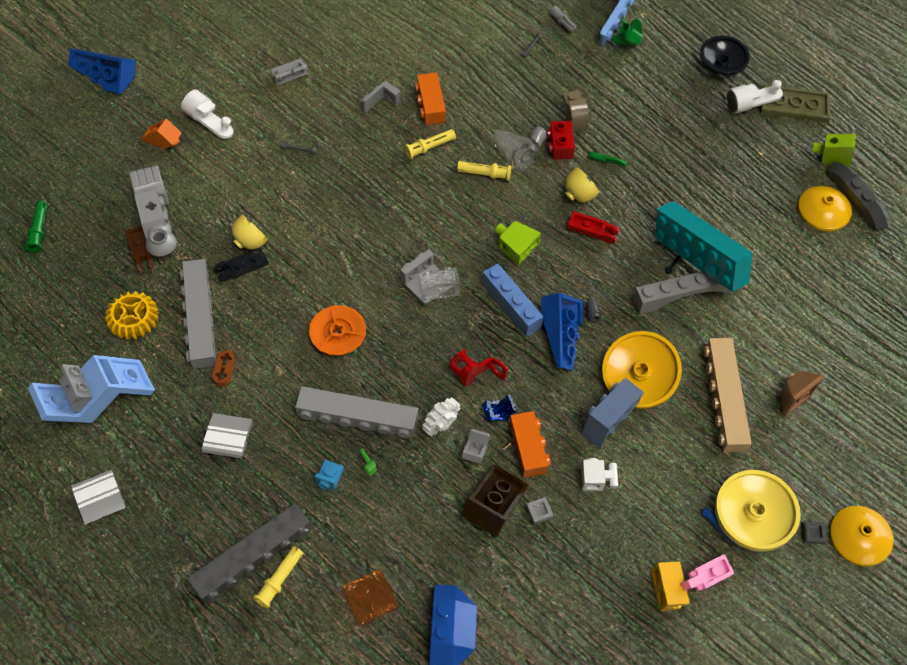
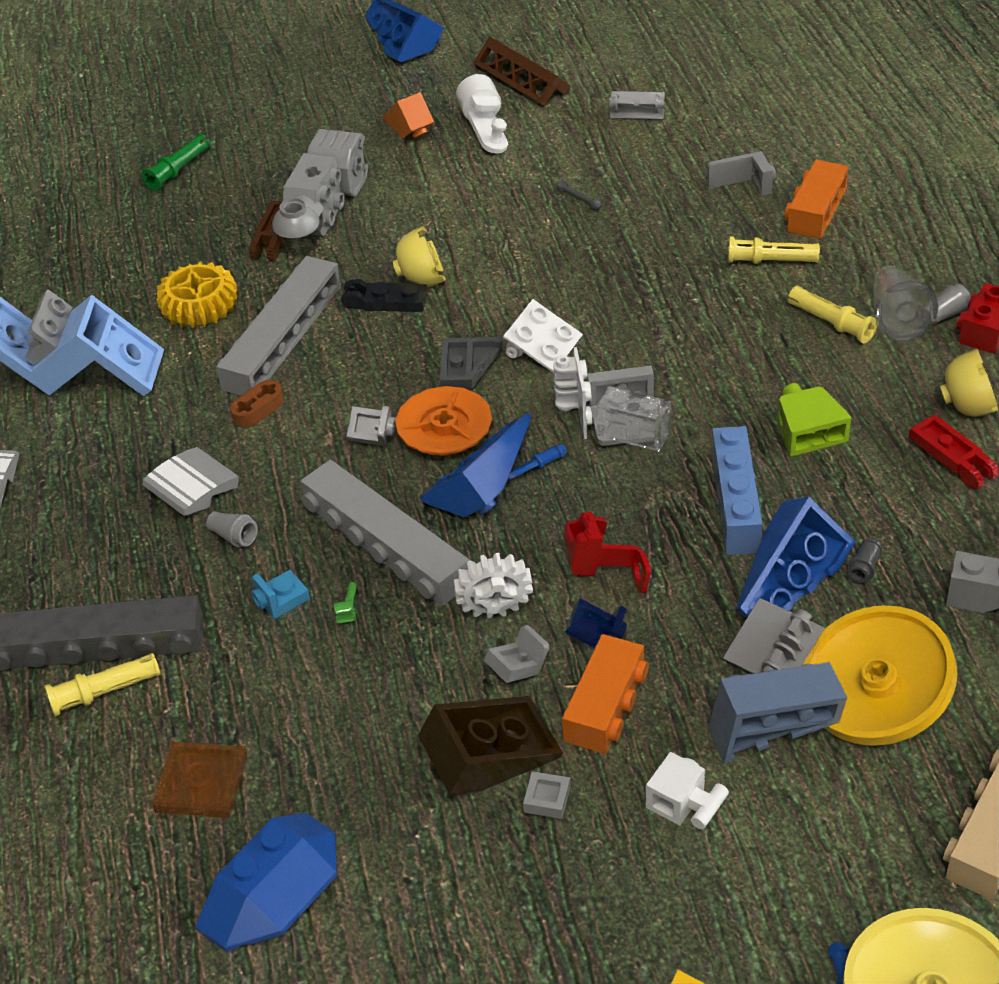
camera: 40 degrees right, 15 degrees down
none -> light grey cone [206,511,258,547]
none -> light grey bracket [346,406,396,446]
none -> blue wedge [419,412,532,518]
none -> dark grey wing [440,337,503,389]
none -> reddish brown fence [473,36,571,107]
none -> white hinge [503,299,583,373]
none -> blue piece [507,444,567,481]
none -> white hinge [553,347,592,439]
none -> light grey hinge [723,598,825,674]

